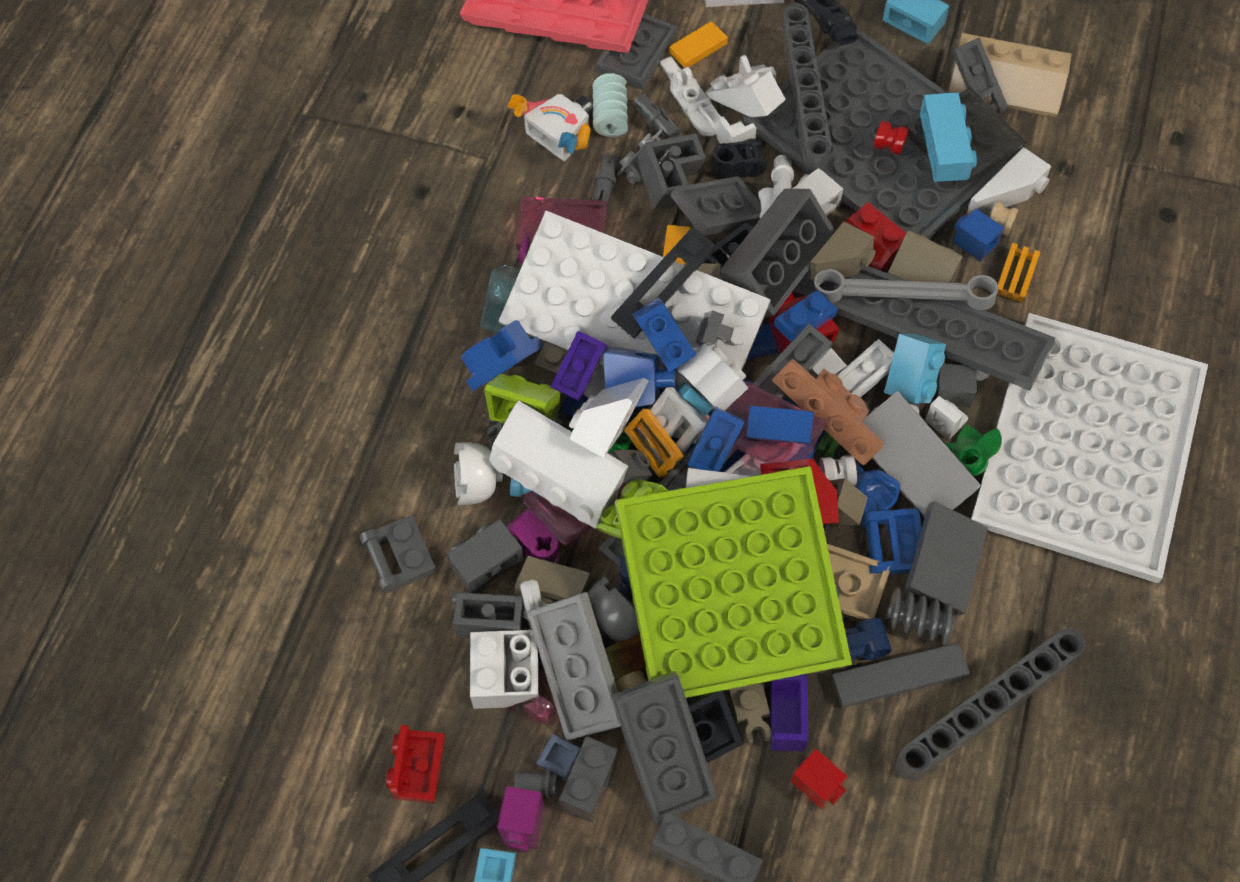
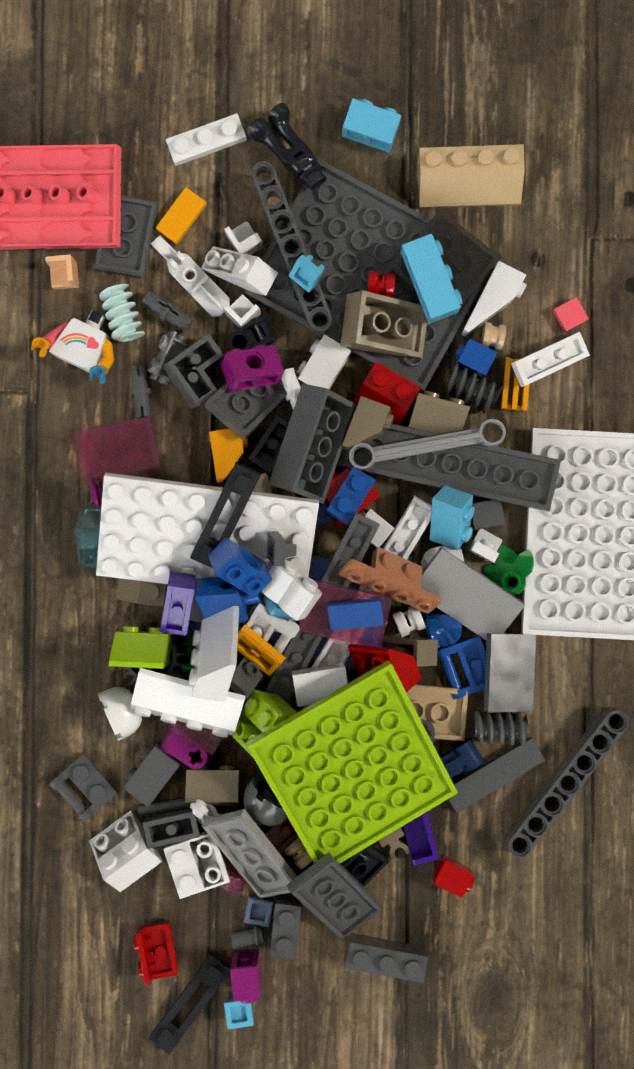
camera: 15 degrees left, 25 degrees up
blue panel [461,320,544,391] -> none
blue plate [687,406,745,472] -> none
white pin [771,155,794,202] -> none
dark grey plate [951,37,1007,120] -> none
none -> light nougat panel [45,254,79,290]
none -> white slope [89,810,163,892]
none -> magenta brick [221,345,284,393]
none -> medium azure tile [289,254,324,293]
none -> dark tan slope [340,290,427,358]
none -> dark grey piece [446,363,503,414]
none -> white plate [511,332,590,387]
none -> coral tile [553,297,589,333]

